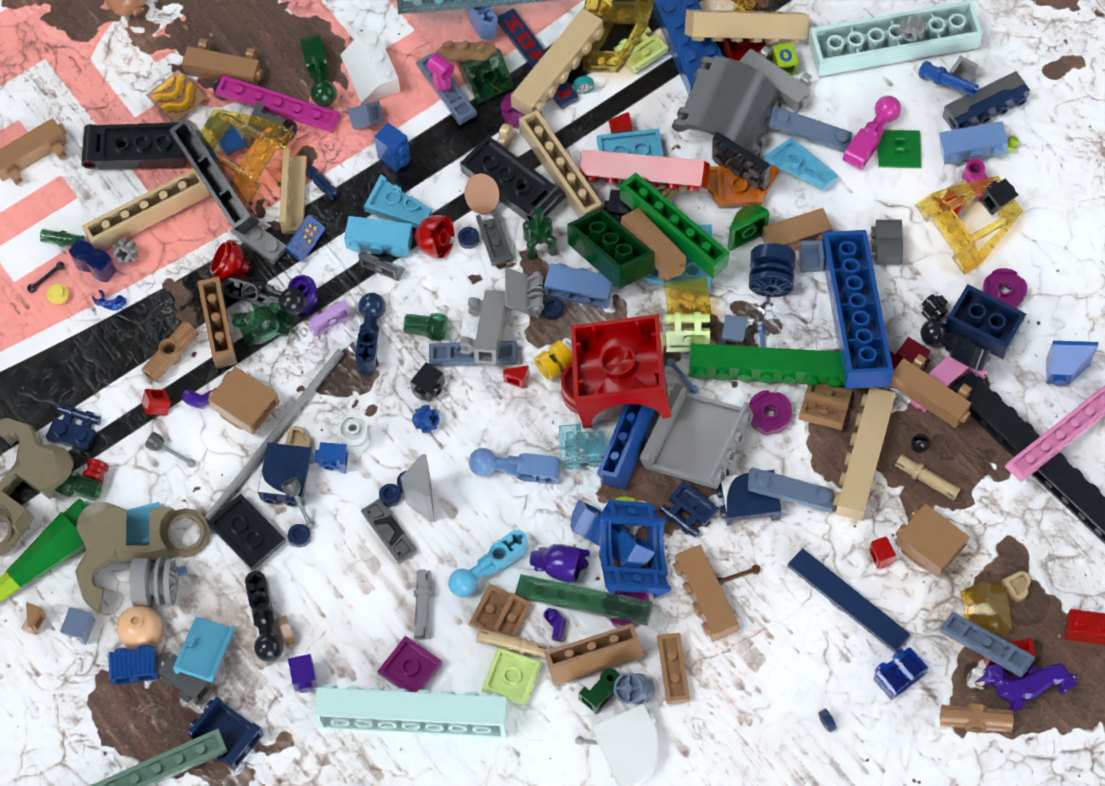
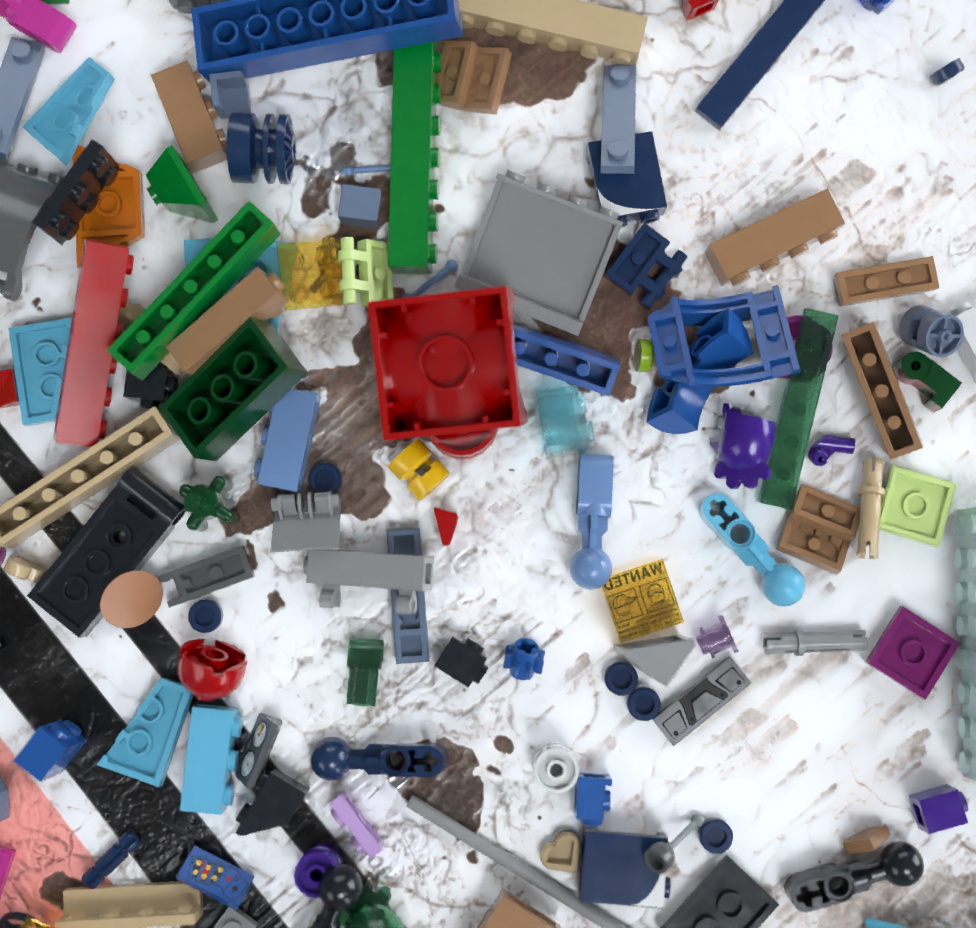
camera: 100 degrees left, 20 degrees up
reddish brown hinge [717,565,760,586] -> none
magenta plate [749,390,792,436] -> none
none -> black slope [235,768,310,837]
none -> clear yellow tile [602,559,684,643]
none -> clear purple brick [696,615,739,659]

